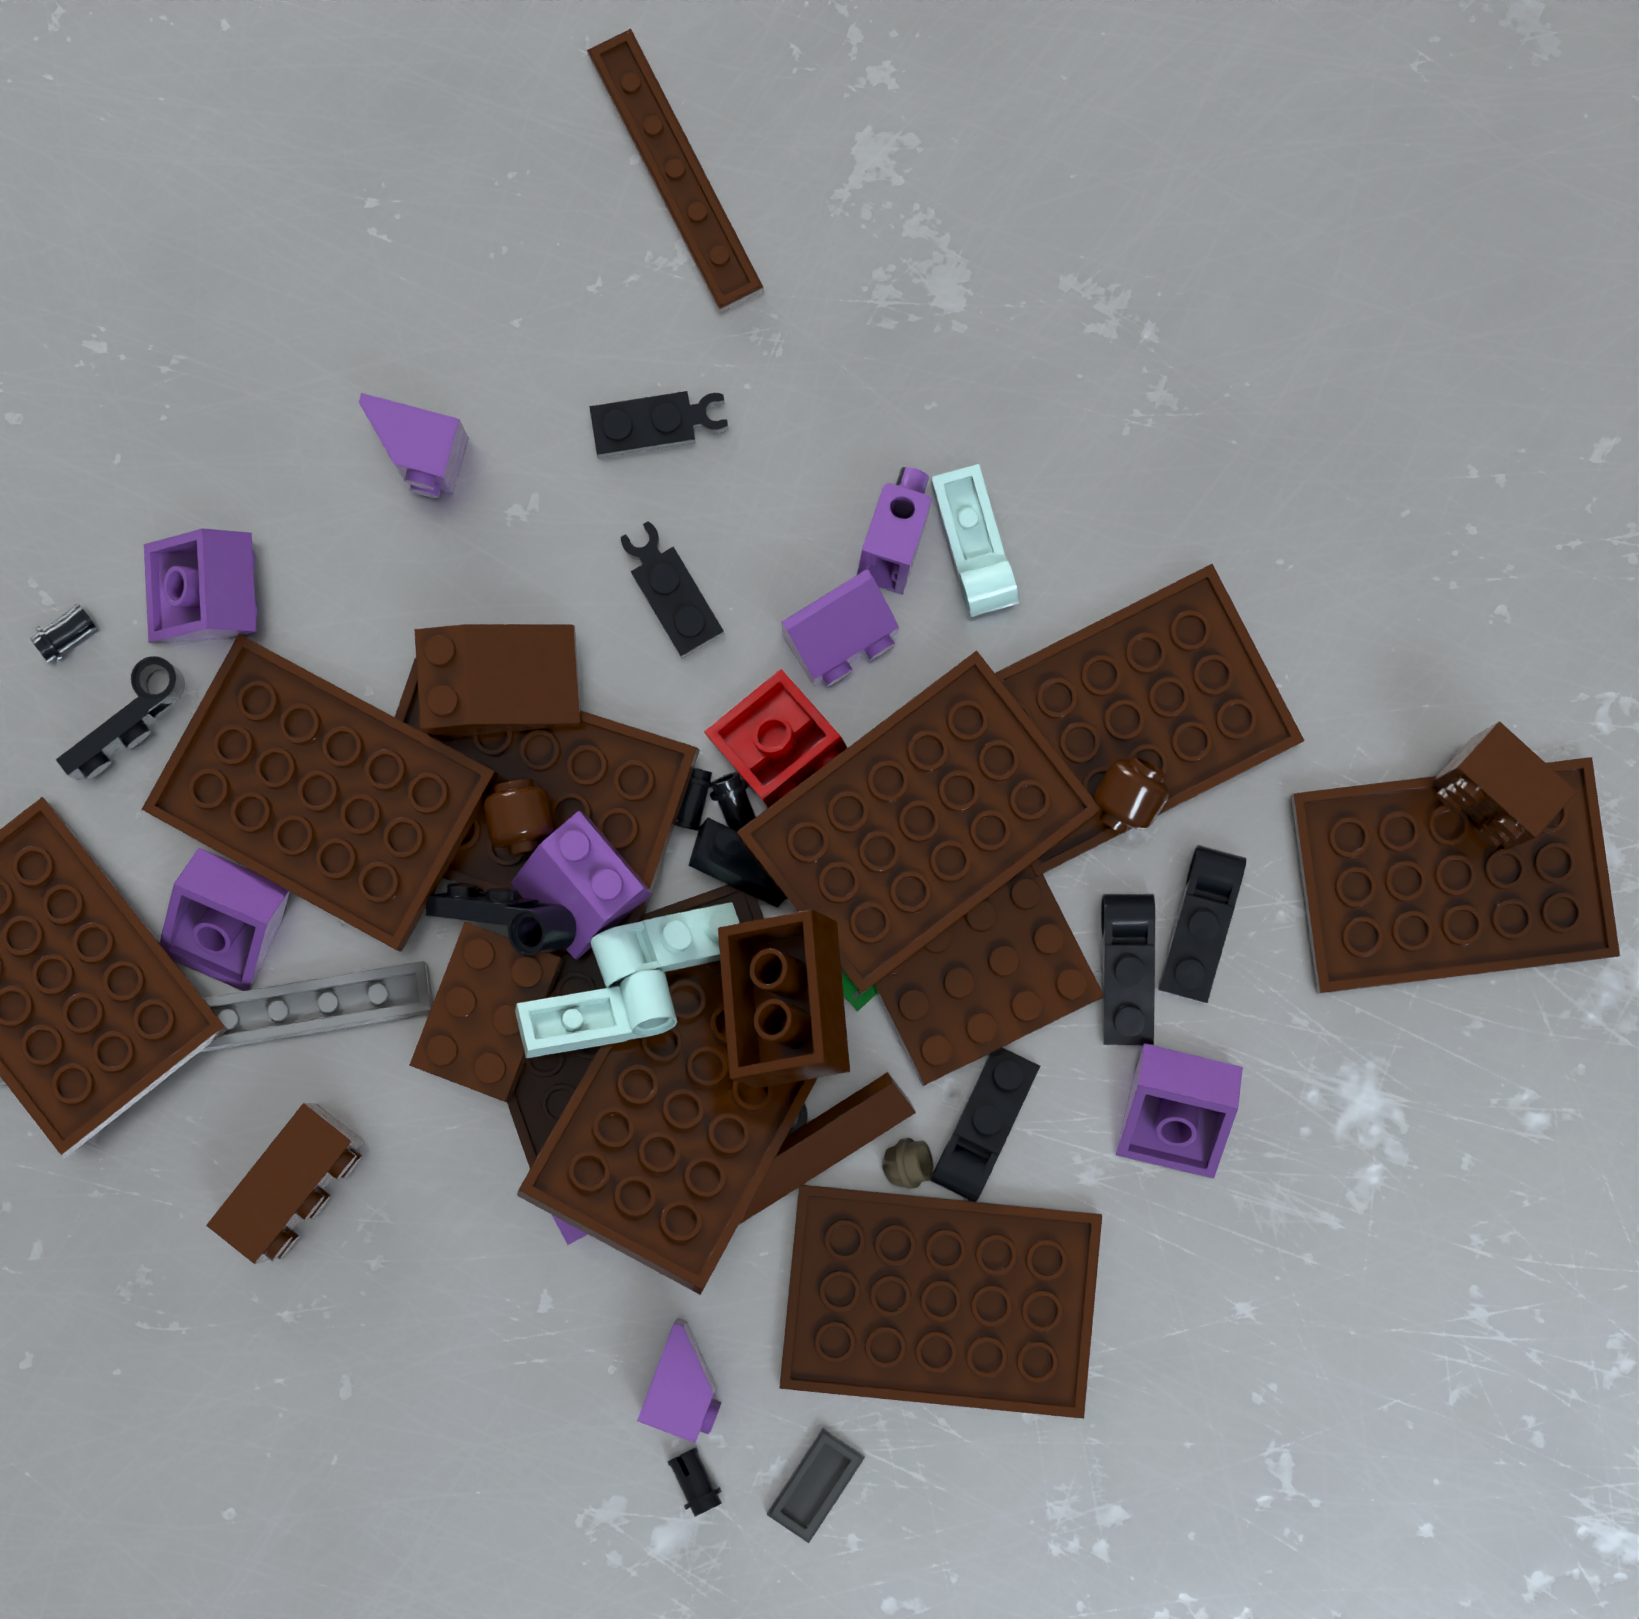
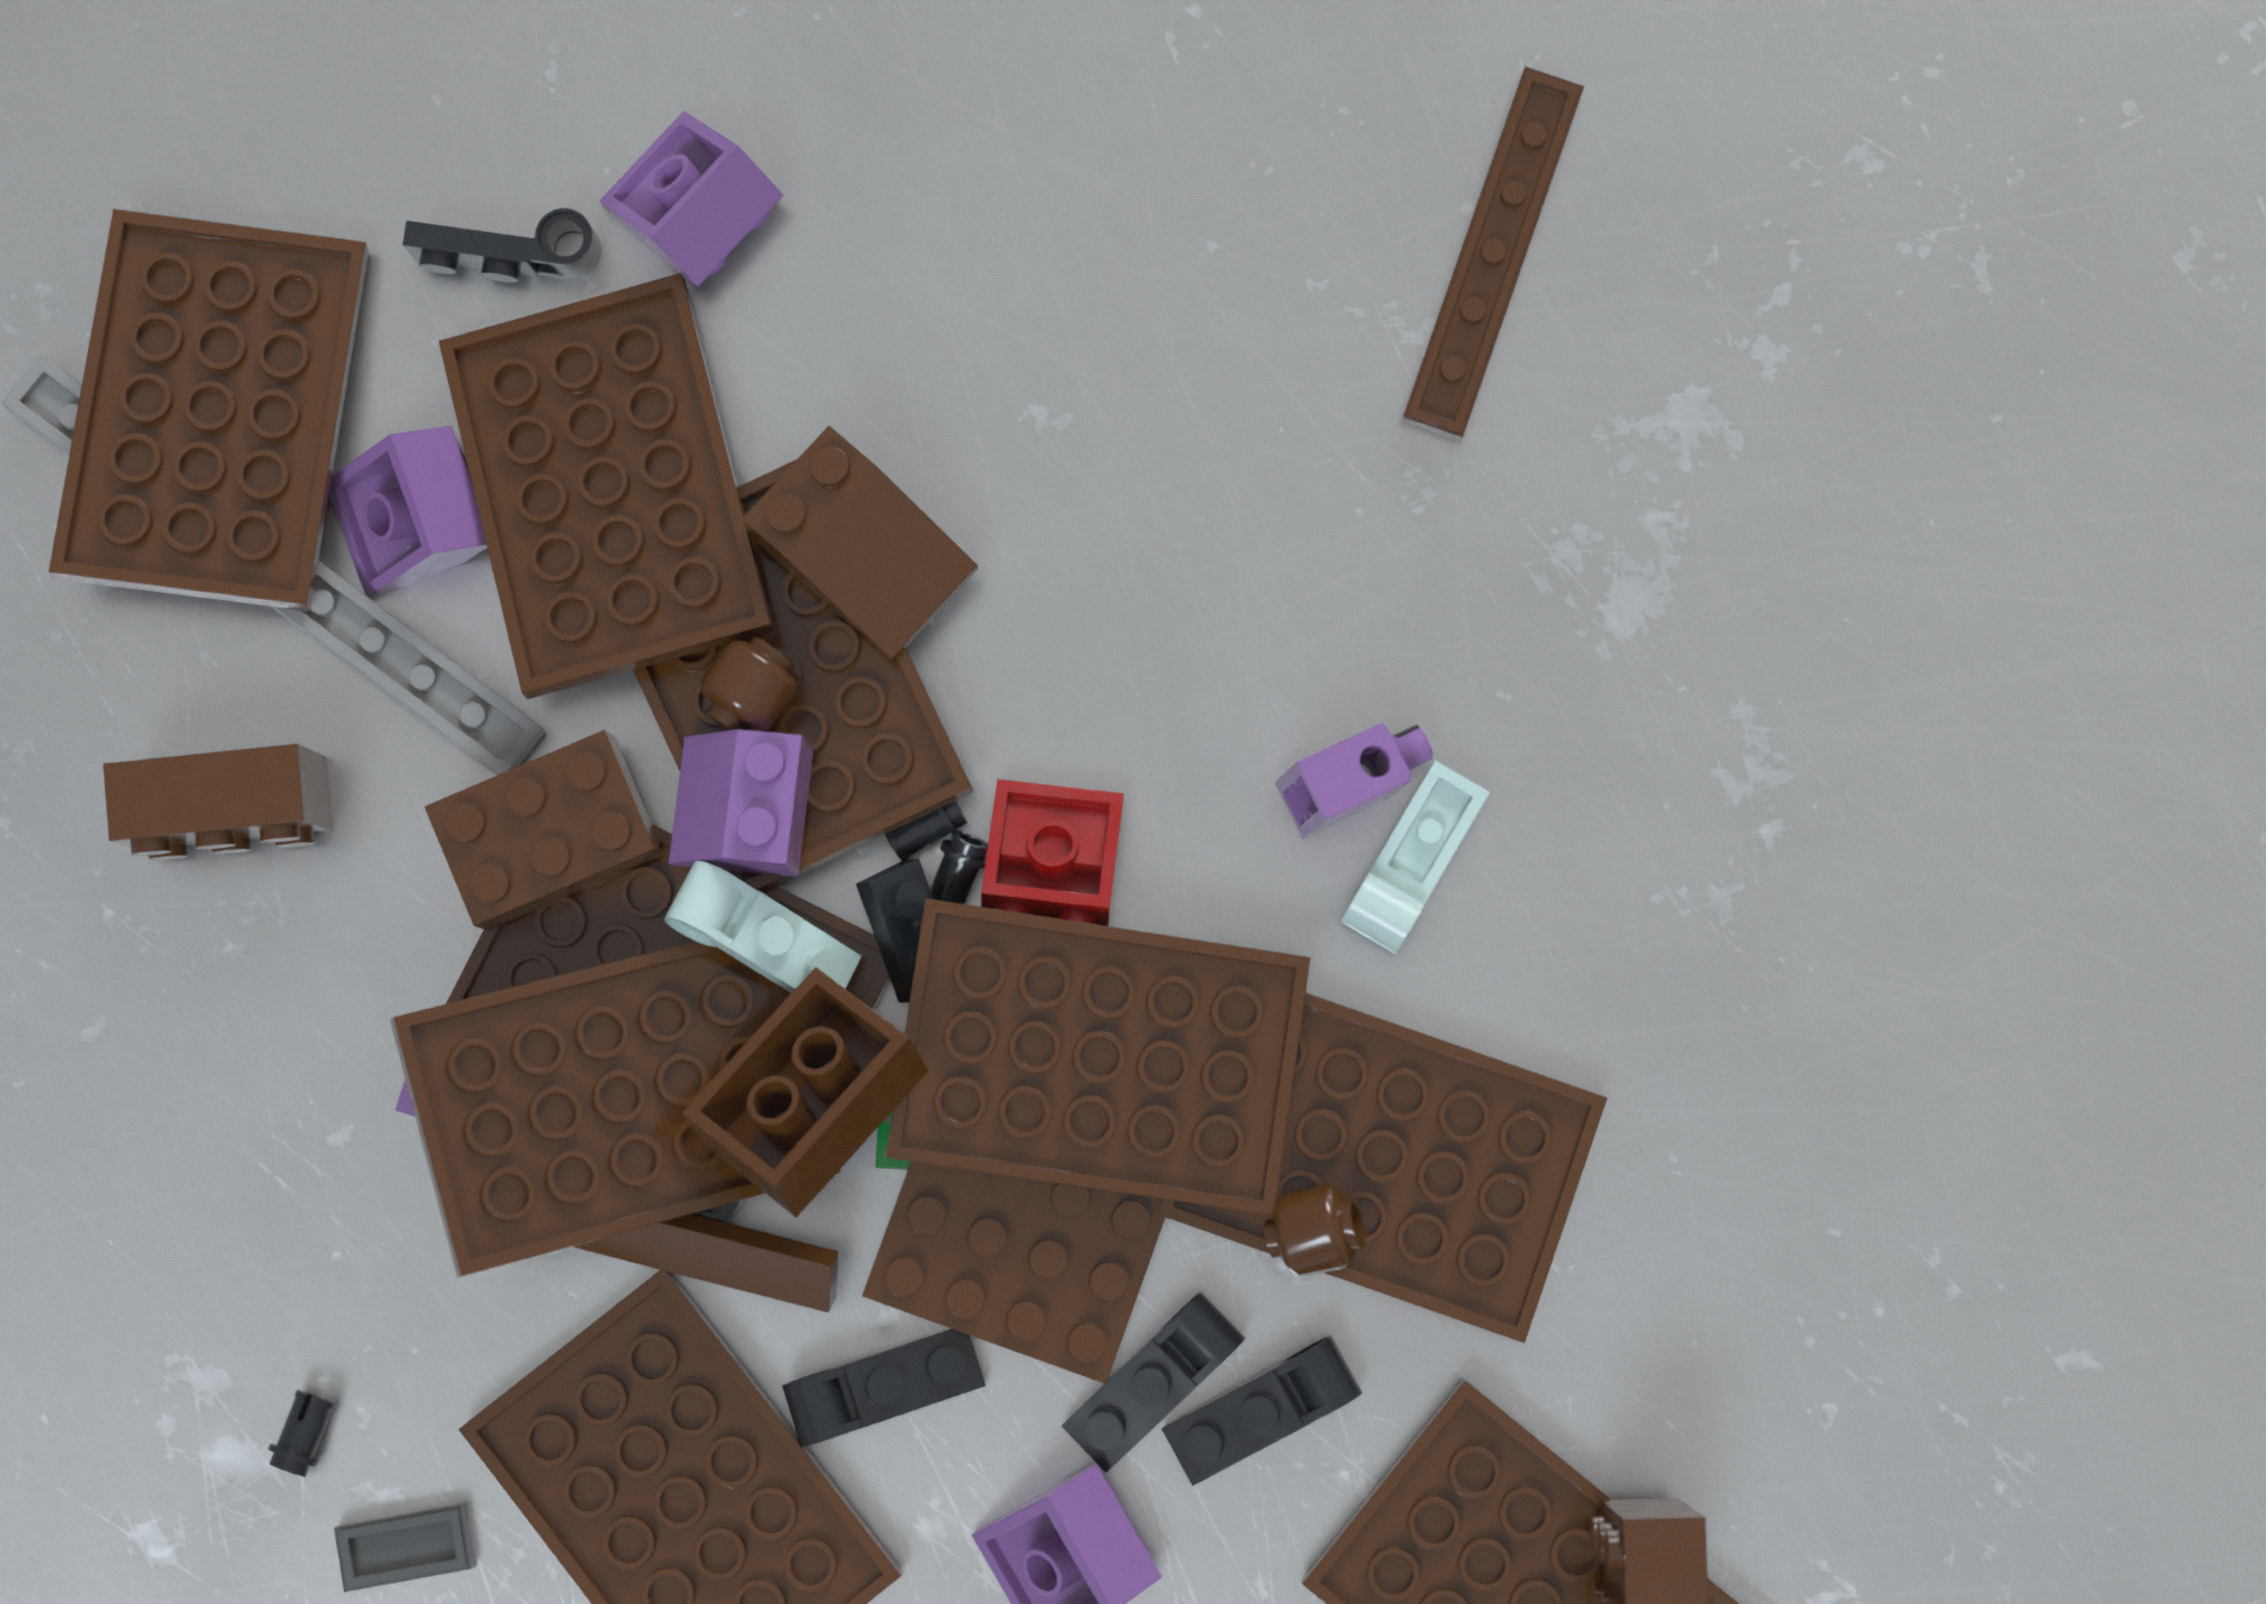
camera: 55 degrees right, 0 degrees up
black pin [30,603,98,662] -> none
medium lavender slope [359,393,469,498] -> none
black plate [426,883,576,956] -> none
light aqua plate [515,970,677,1058] -> none
black plate [589,391,729,458] -> none
black plate [621,521,724,659] -> none
medium lavender slope [637,1318,722,1443] -> none
medium lavender slope [781,569,899,686] -> none
dark tan plate [882,1138,933,1189] -> none

